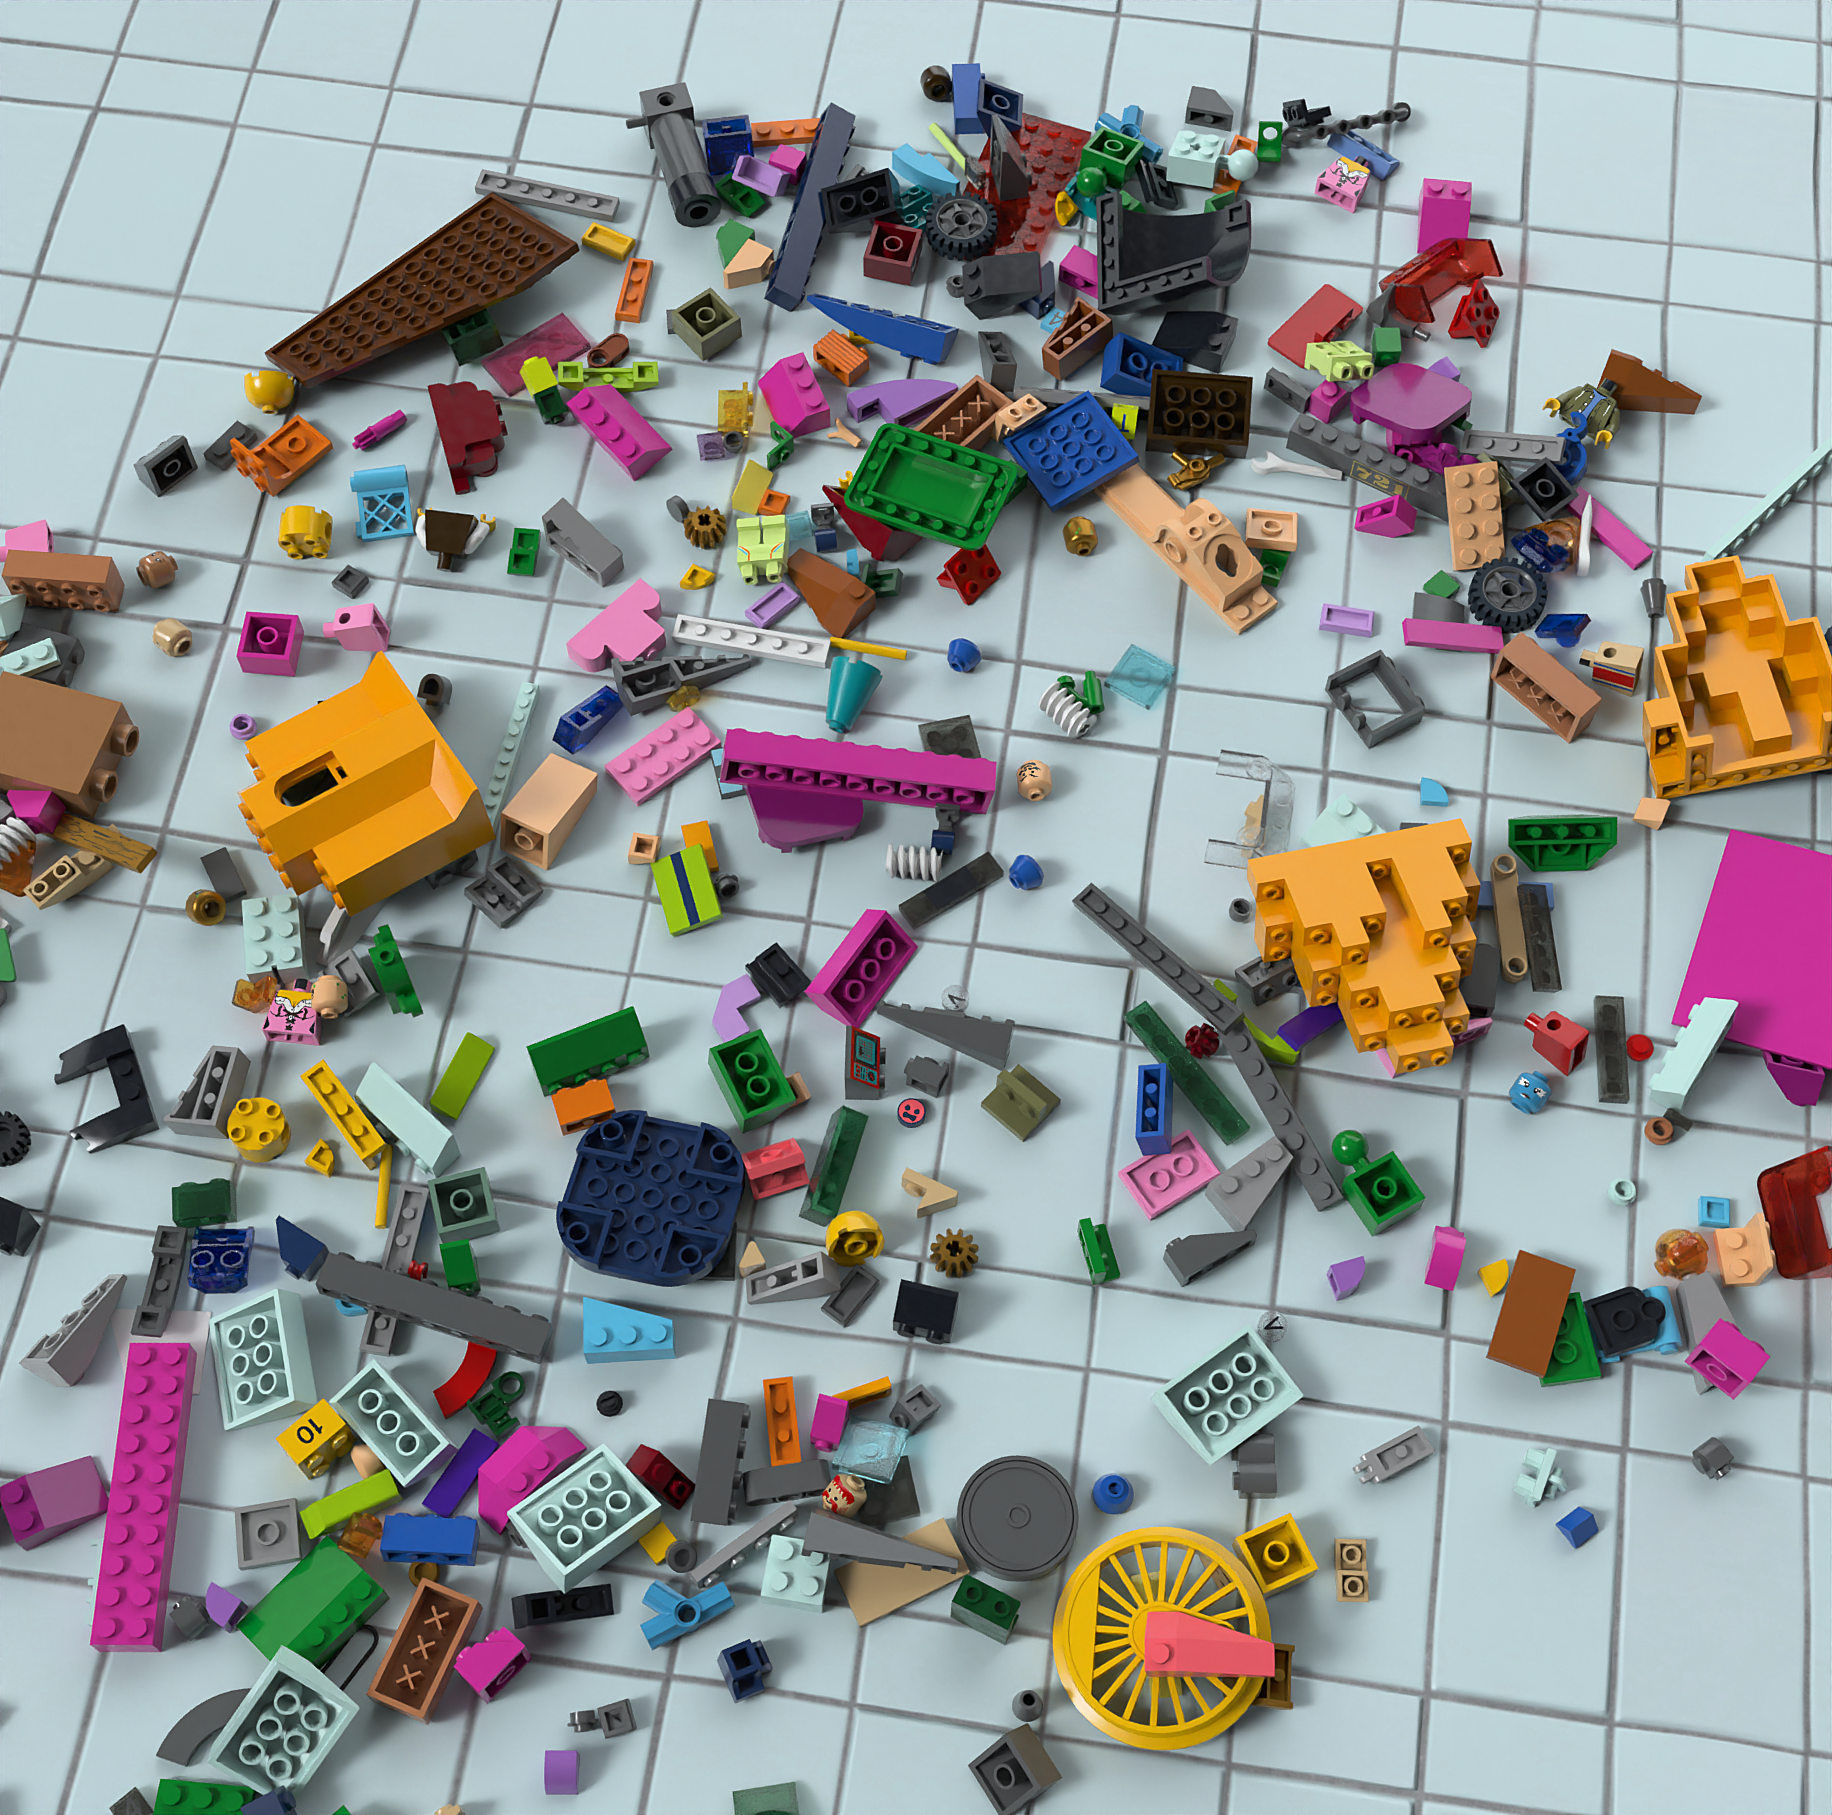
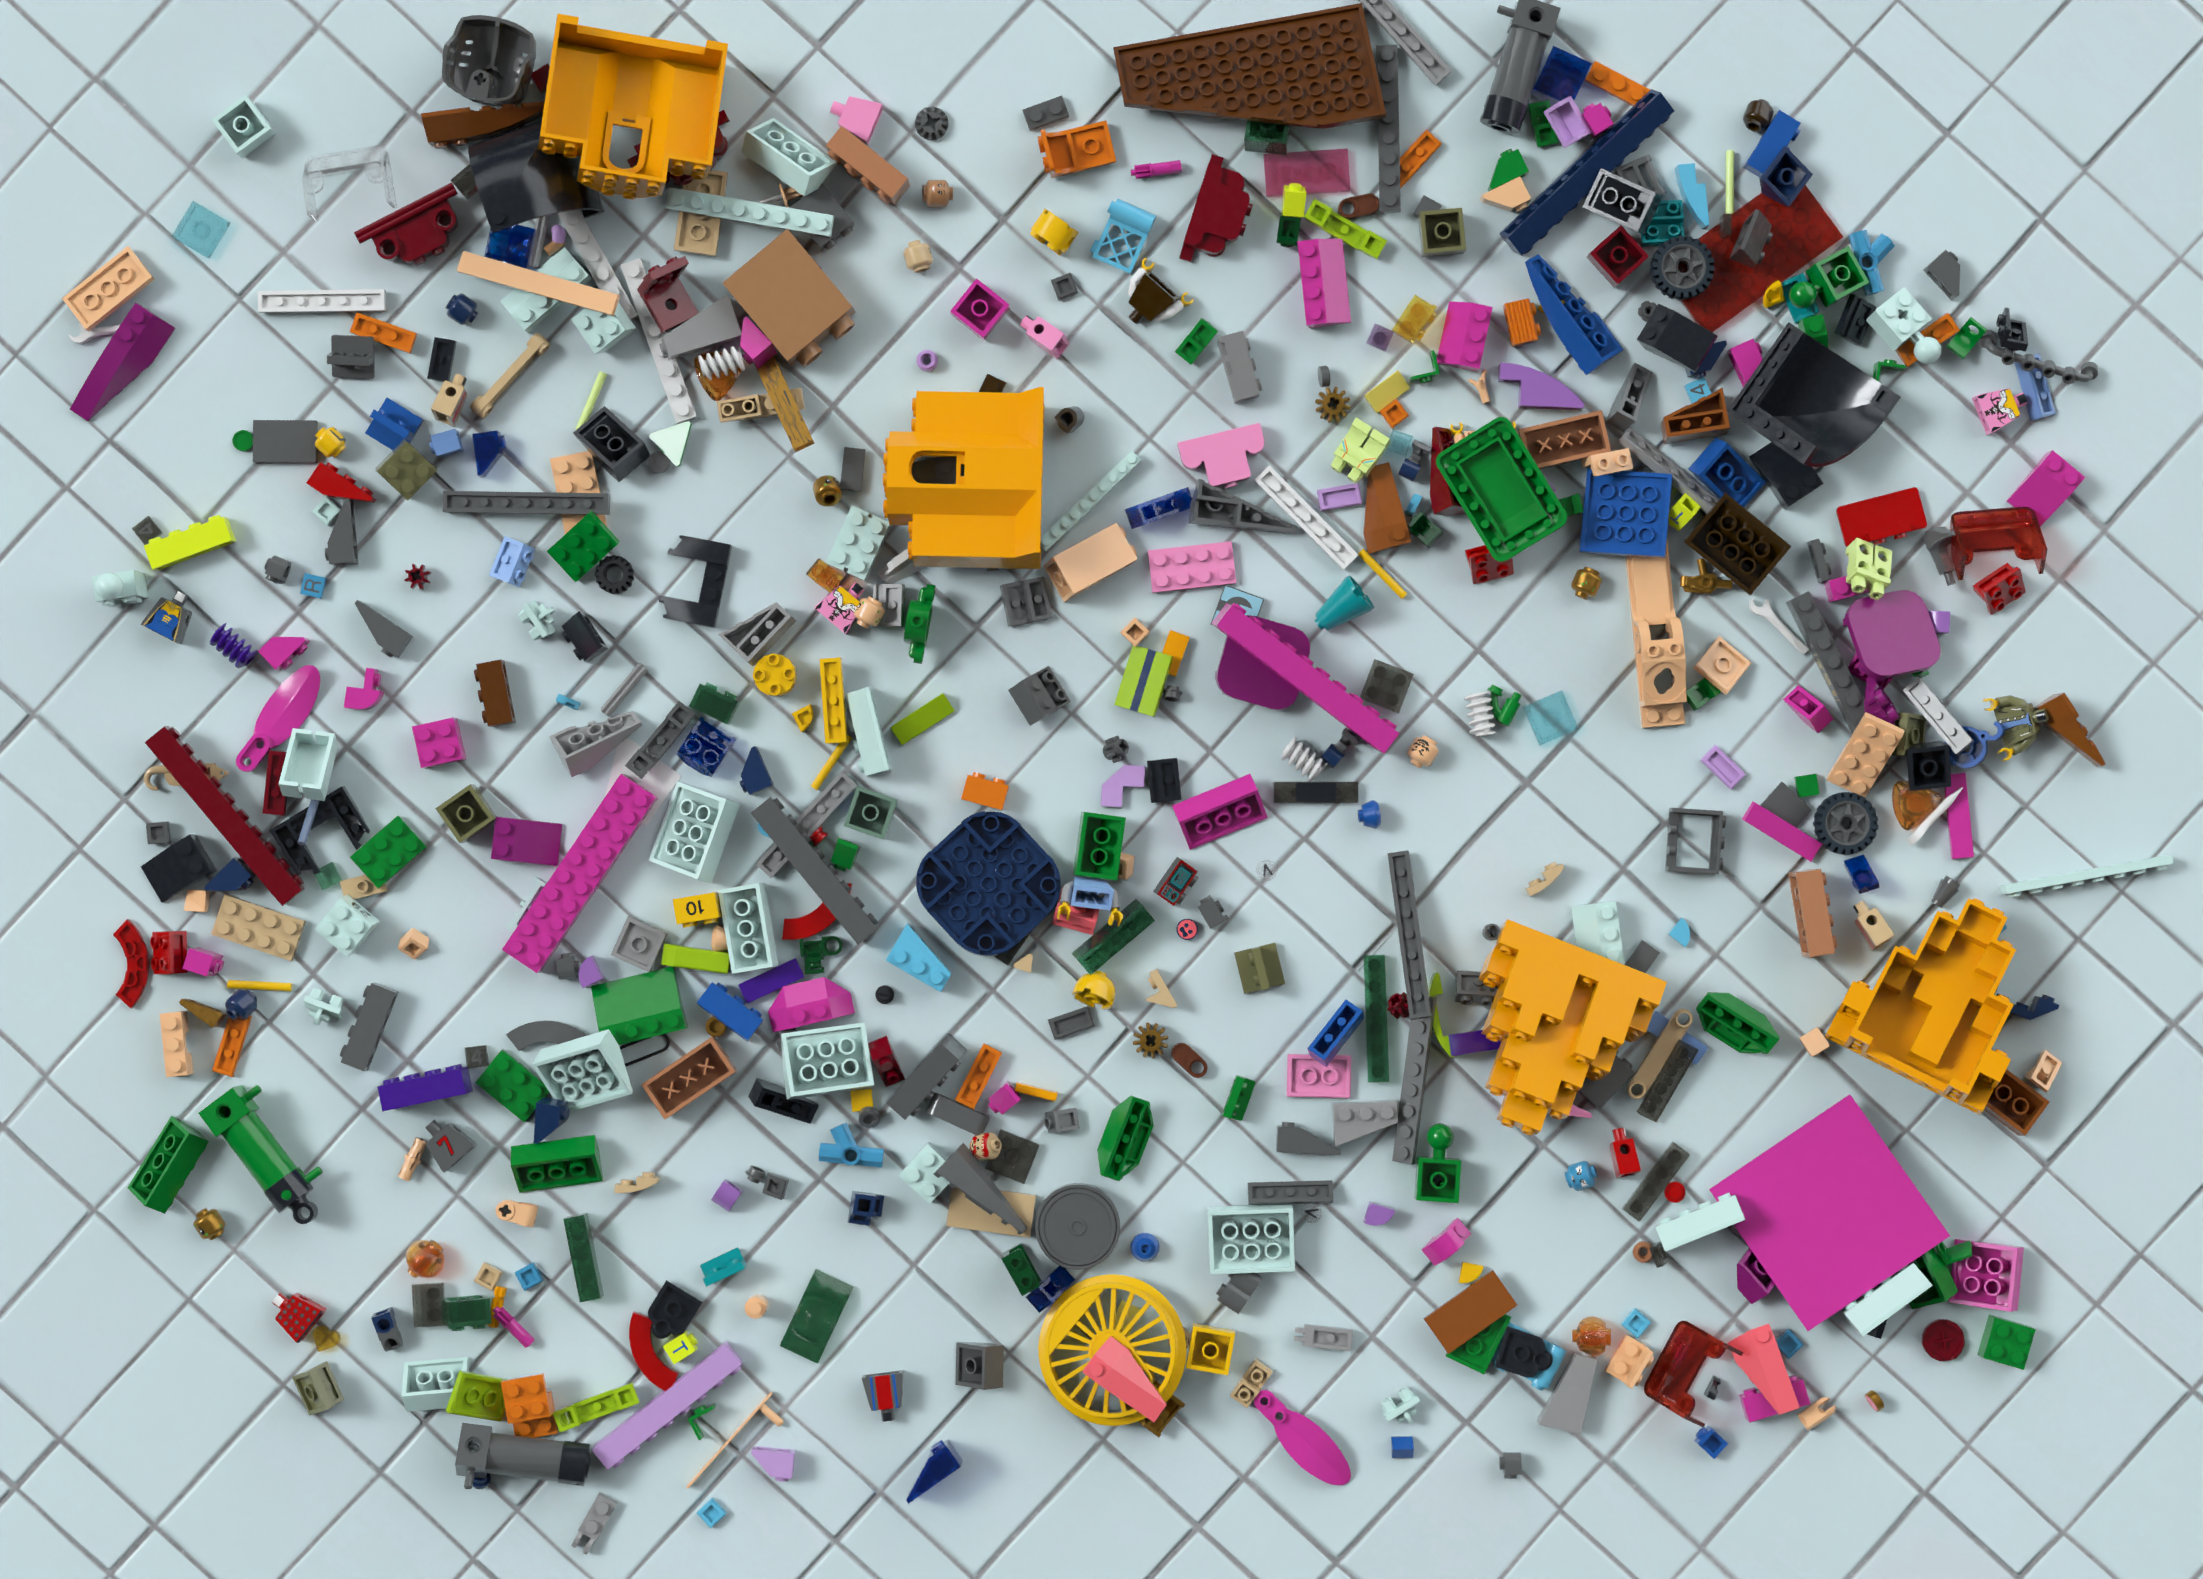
camera: 35 degrees right, 25 degrees up
dark grey slope [133,435,198,497] -> none
yellow cylinder [244,371,295,414] -> none
clear orange bracket [337,1512,383,1559] -> none
dark pink slope [453,1626,533,1704] -> none
green slope [526,1006,650,1097] -> none
yellow tile [581,222,636,262] -> none
clear yellow tile [667,686,701,712] -> none
yellow tile [680,564,715,590] -> none
light grey plate [690,1500,798,1589] -> none
dark grey hinge [723,431,744,453] -> none
light grey slope [745,1251,841,1305] -> none
clear light blue tile [832,1415,909,1484] -> none
dark grey wedge [877,1000,1015,1071] -> none
black slope [893,1279,959,1345] -> none
blue cone [947,638,981,672] -> none
dark grey cone [1012,1690,1043,1722] -> none
clear windscreen [1204,749,1296,870] -> none
green brick [1371,328,1402,367] -> none
clear blue slope [1510,528,1570,574] -> none
light aqua plate [1607,1178,1636,1206] -> none
dark pink brick [1684,1318,1771,1400] -> none
none -> medium azure tile [556,694,581,710]
none -> light grey axle [601,663,648,716]
none -> dark grey gear [915,106,949,140]
none -> dark grey slope [1008,666,1071,726]
none -> clear blue slope [1026,1265,1075,1313]
none -> light blue torso [1057,876,1123,926]
none -> green wedge [1097,1095,1154,1181]
none -> dark grey gear [1103,735,1129,763]
none -> copper piece [1171,1043,1208,1078]
none -> dark grey plate [1248,1180,1333,1205]
none -> dark pink plant [1254,1389,1351,1485]
none -> dark grey plate [1376,45,1401,213]

